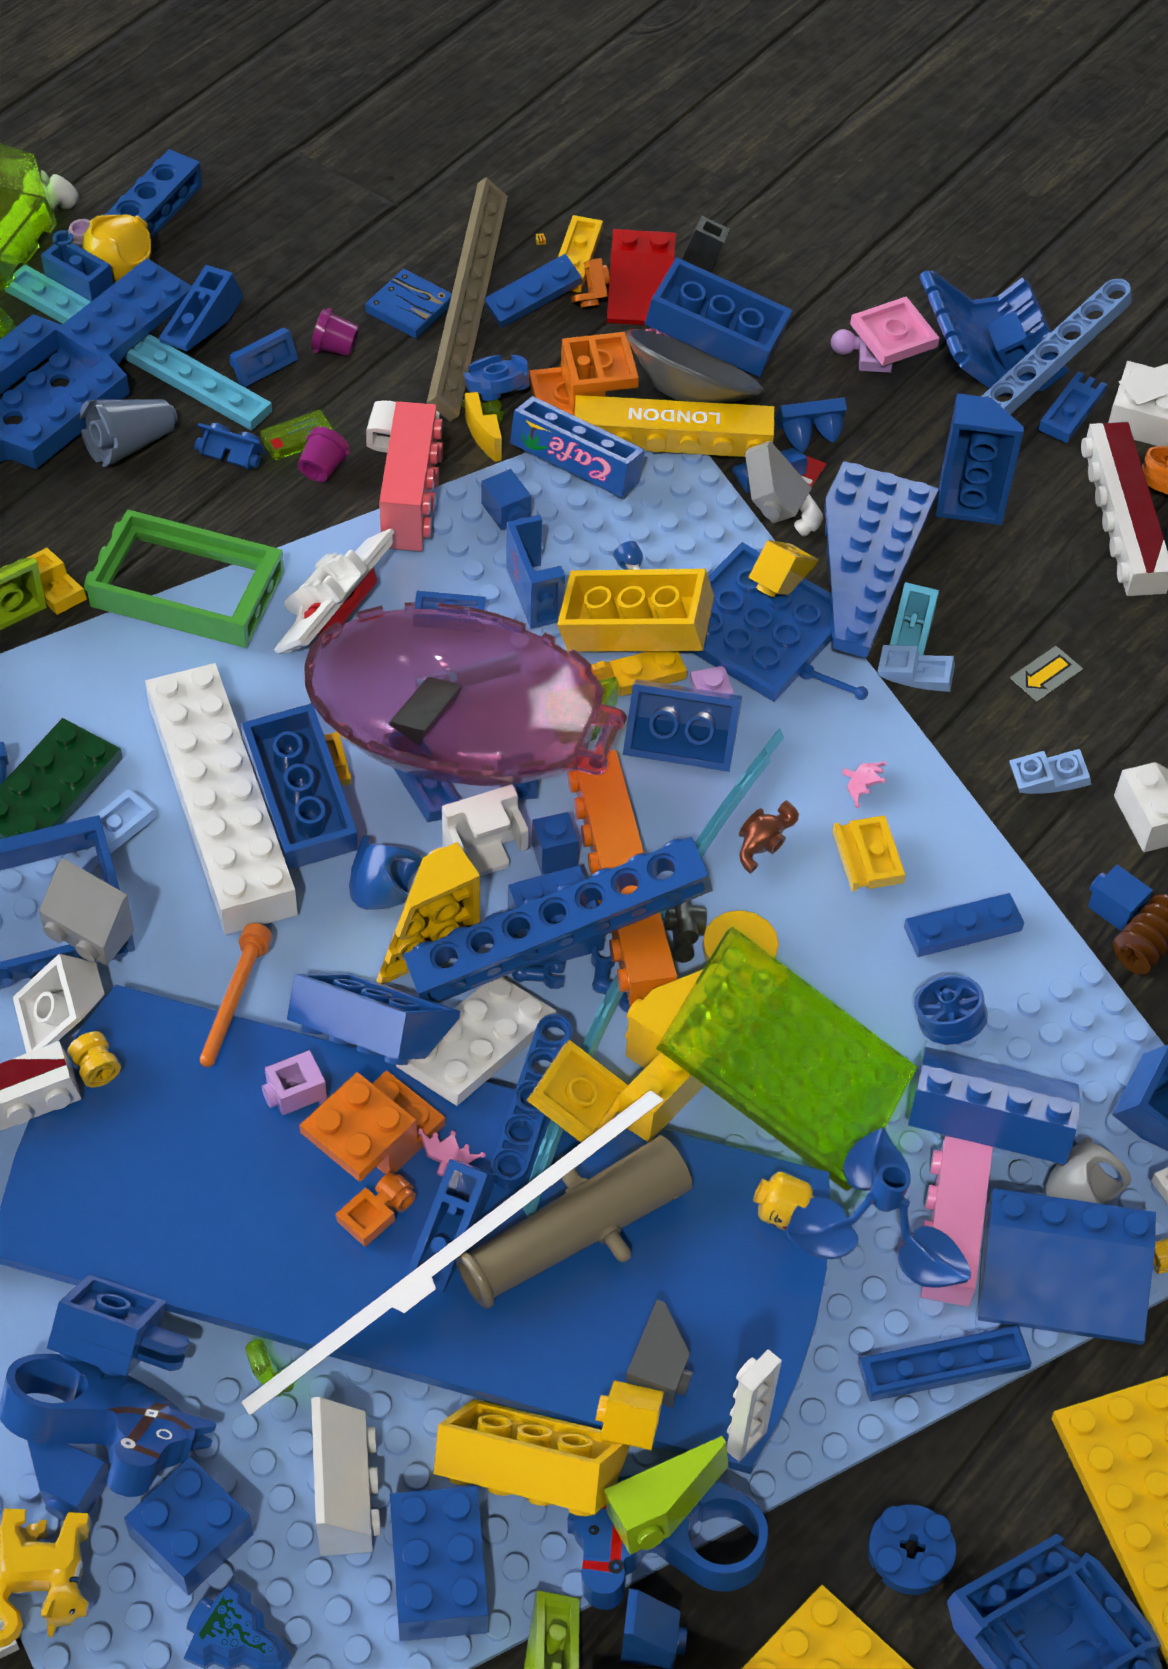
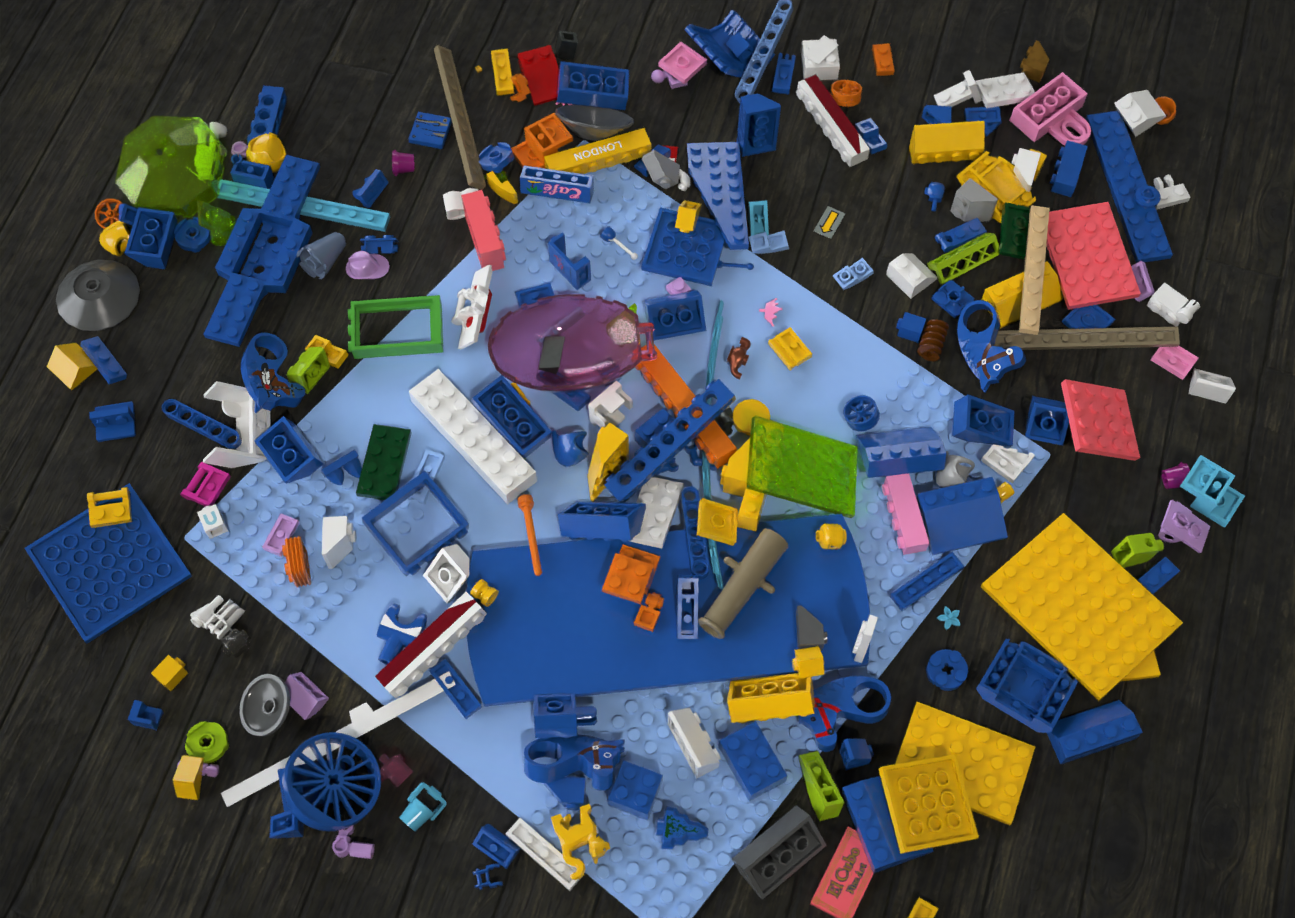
camera: 20 degrees left, 10 degrees up
light grey slope [39,858,134,966] -> none
blue slope [158,265,243,351] -> none
white sticker [241,1090,663,1415] -> none
clear neon green arm [245,1340,294,1397] -> none
clear neon green tile [260,409,334,460] -> none
lavender brick [262,1050,327,1116] -> none
magenta piece [298,426,350,482] -> none
bright pink piece [417,1128,486,1176] -> none
blue brick [481,469,531,530] -> none
blue plate [484,254,582,328] -> none
blue brick [532,812,579,875] -> none
yellow brick [557,569,714,652] -> none
yellow hinge [583,651,687,699] -> none
lime slope [604,1436,729,1555] -> none
blue tile [775,397,847,453] -> none
blue plant [785,1128,971,1288] -> none
blue plate [904,893,1024,958] -> none
none -> lavender piece [346,251,390,279]
none -> medium azure plant [937,606,960,630]

